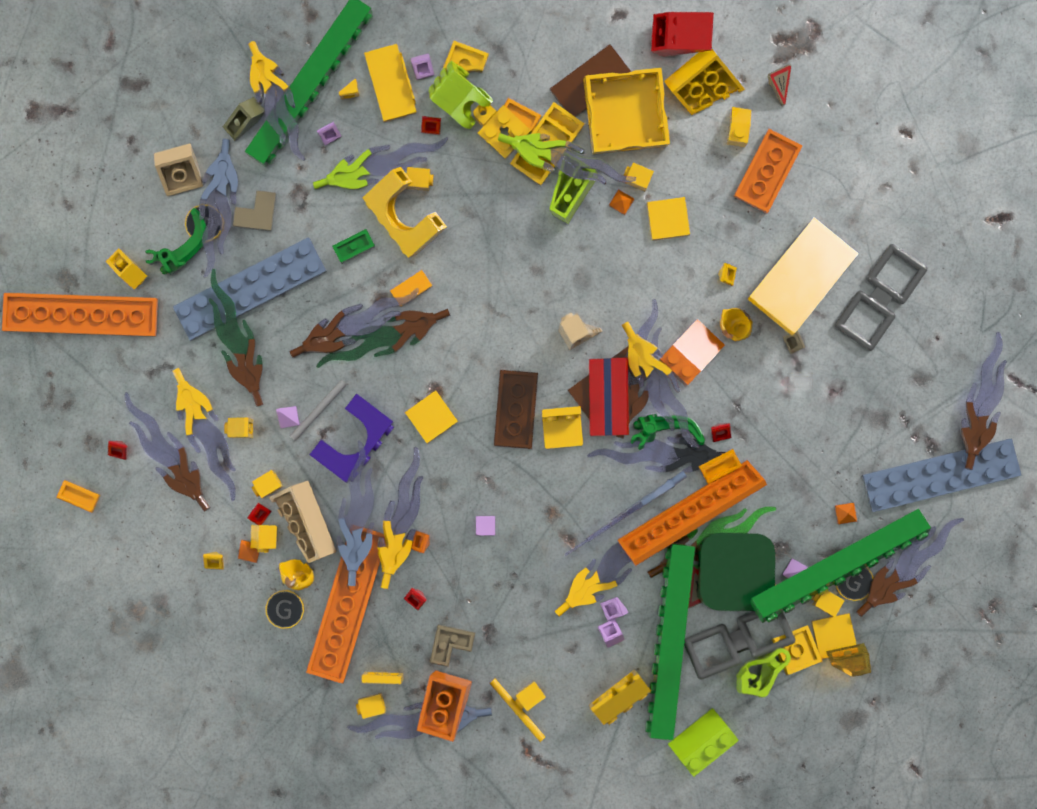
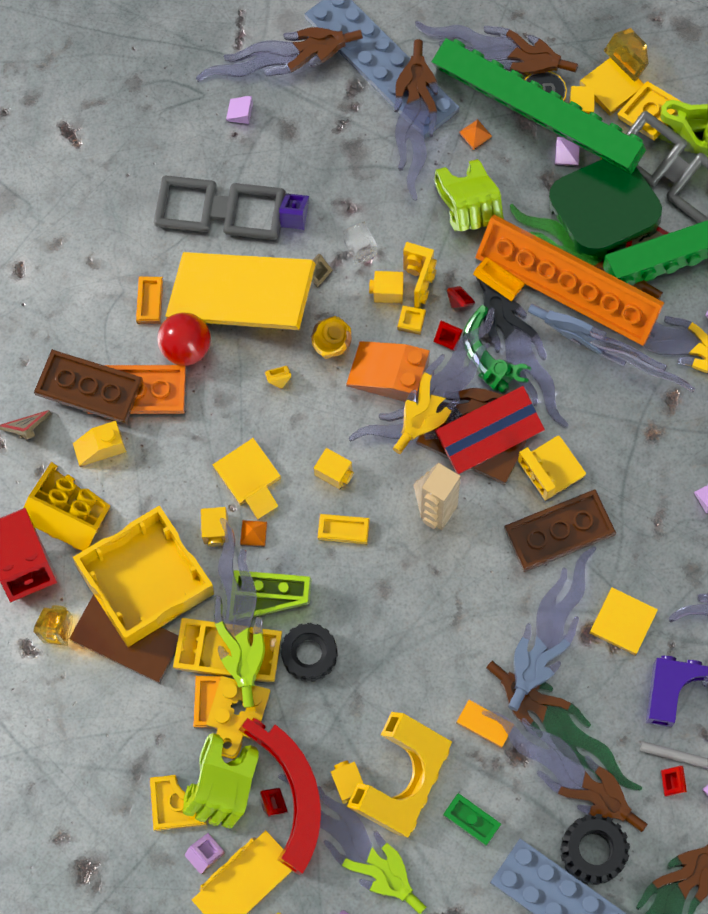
camera: 110 degrees left, 15 degrees down
none -> clear yellow slope [33,605,73,646]
none -> reddish brown tile [34,349,143,424]
none -> light orange tile [136,276,163,324]
none -> red piece [157,312,211,366]
none -> lavender slope [226,96,253,124]
none -> red arch [239,718,321,875]
none -> yellow tile [244,484,278,519]
none -> dark purple slope [279,193,309,230]
none -> black tyre [281,623,338,682]
none -> yellow brick [313,448,354,489]
none -> yellow tile [317,514,370,544]
none -> yellow brick [369,271,404,304]
none -> clear purple piece [394,39,438,201]
none -> yellow tile [397,305,426,335]
none -> yellow bracket [403,242,437,309]
none -> red slope [433,320,463,351]
none -> lime piece [434,159,504,232]
none -> piece [508,547,596,711]
none -> black tyre [560,814,630,885]
none -> red slope [661,766,687,796]

